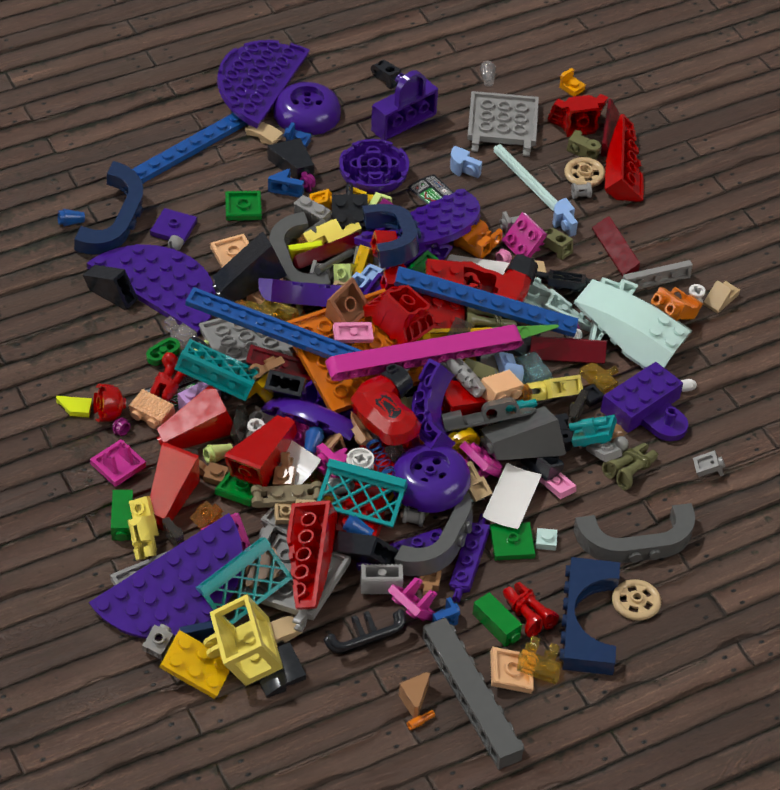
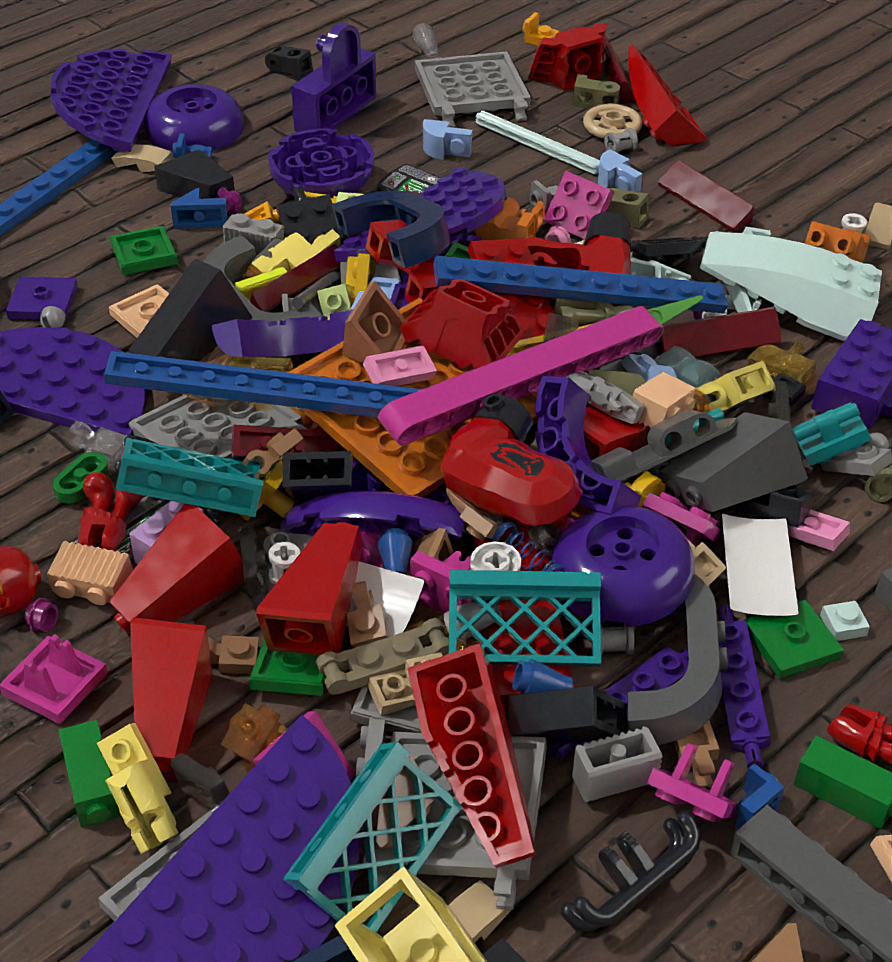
camera: 15 degrees left, 5 degrees down
yellowish green cone [203,443,233,463] -> none
light grey plate [623,260,693,290] -> none

